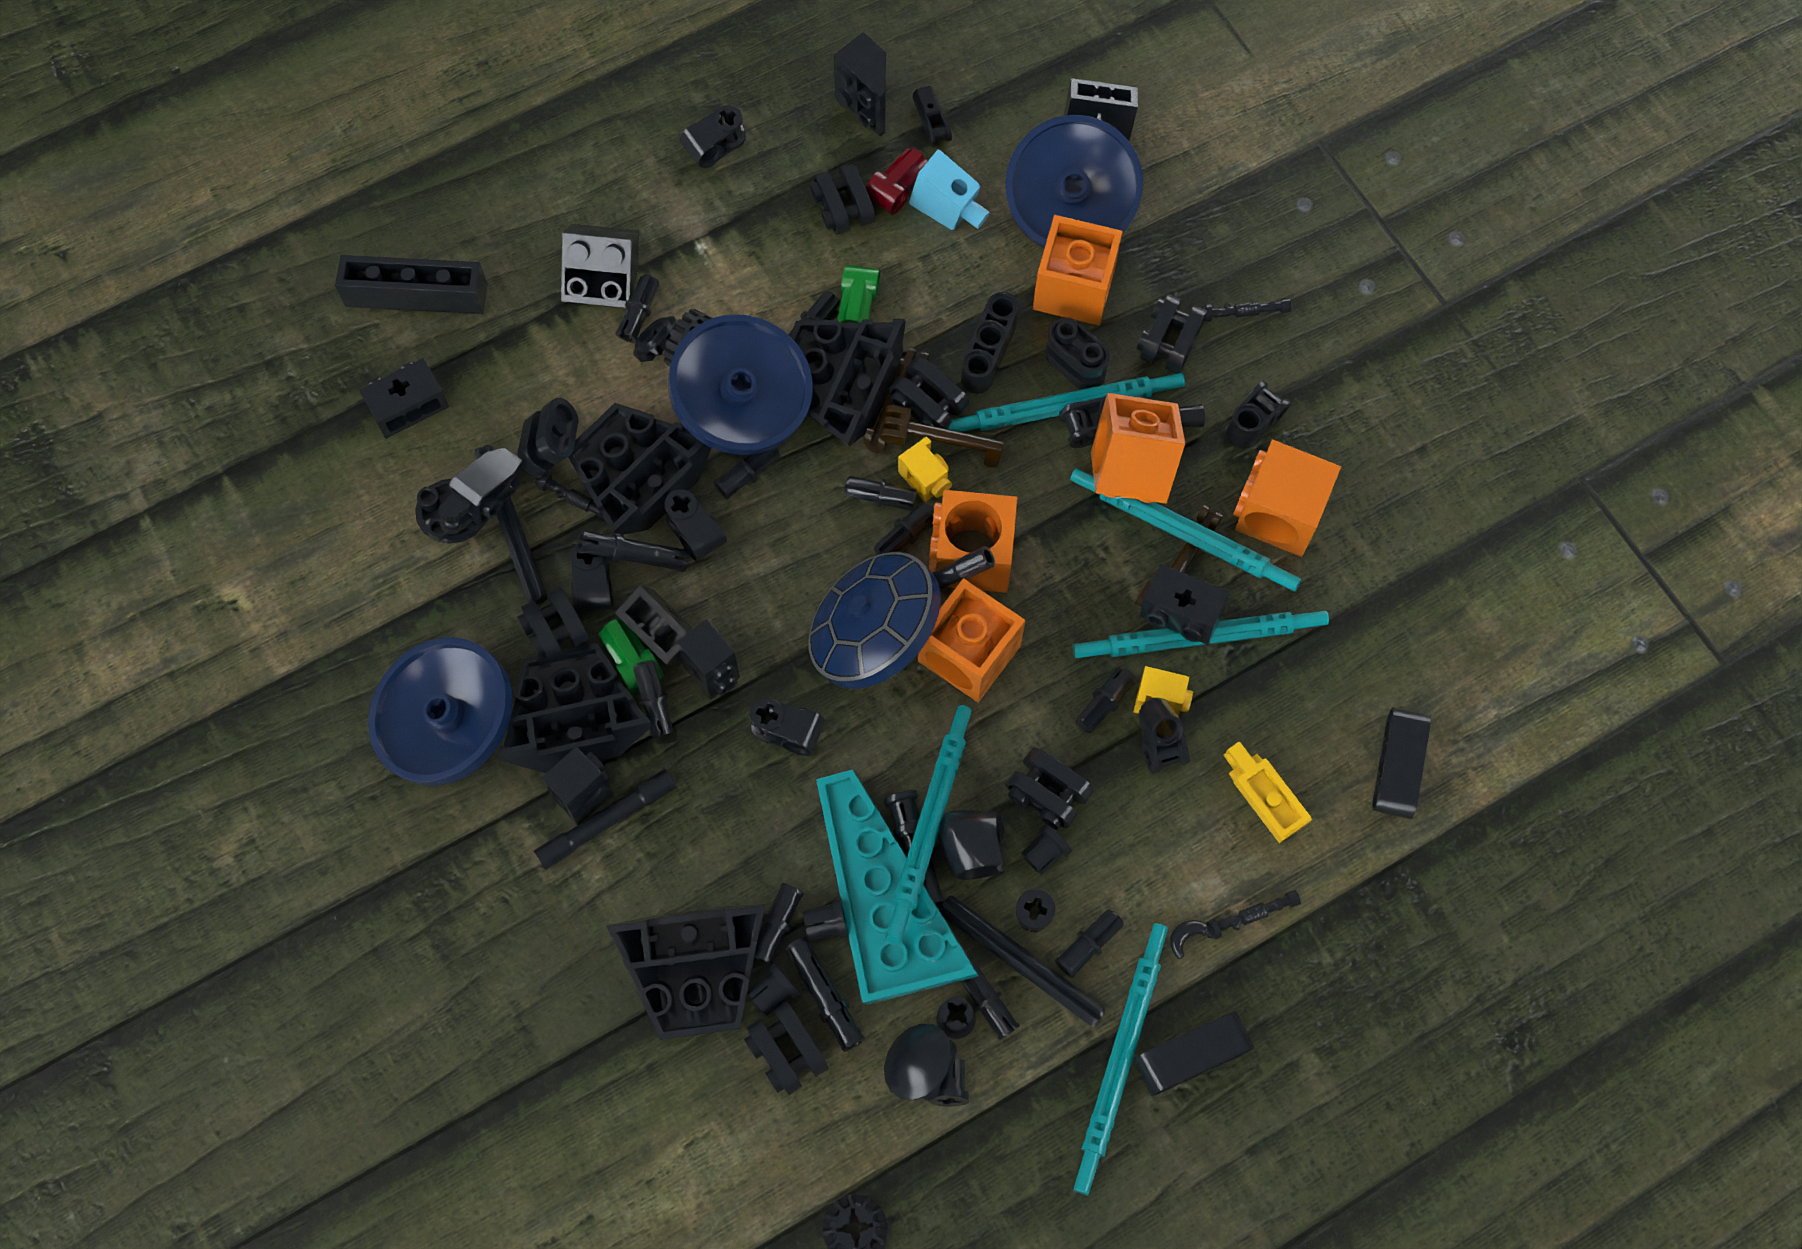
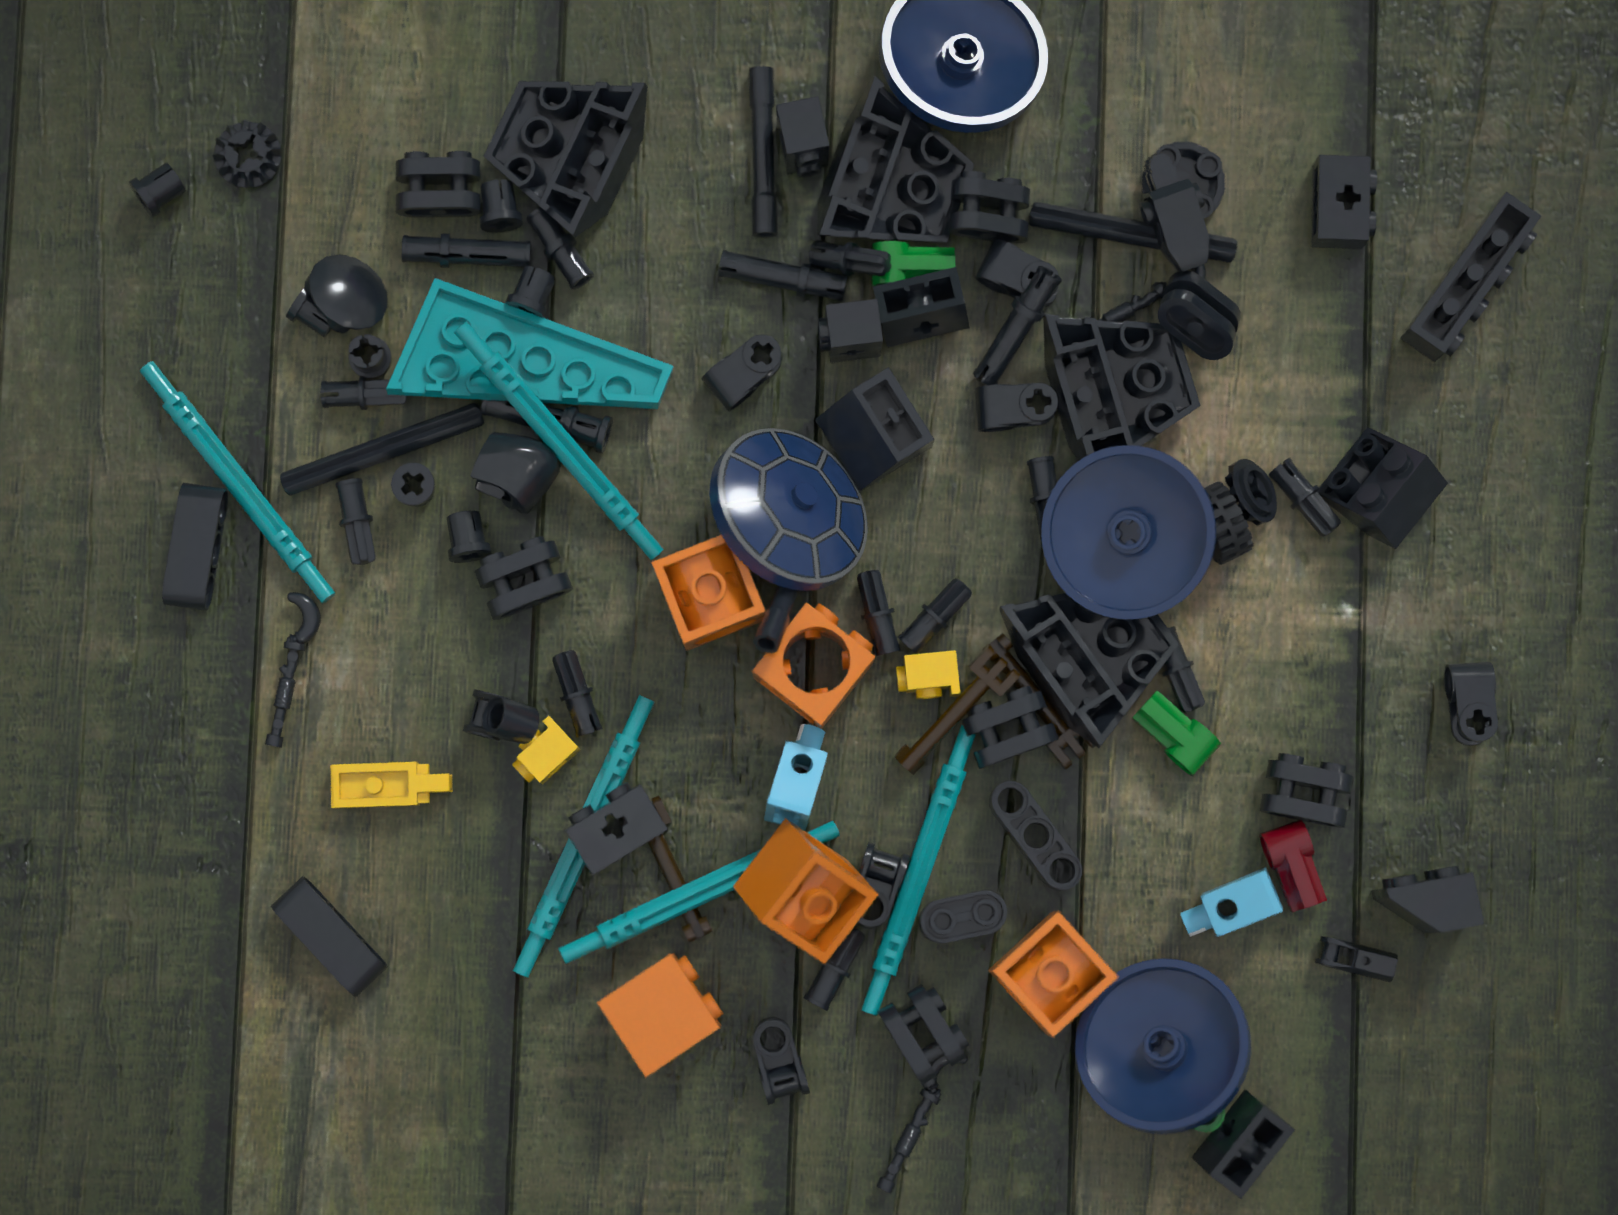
camera: 120 degrees right, 15 degrees up
none -> black pin [718,250,848,302]
none -> medium azure torso [764,724,828,831]
none -> black slope [815,367,935,492]

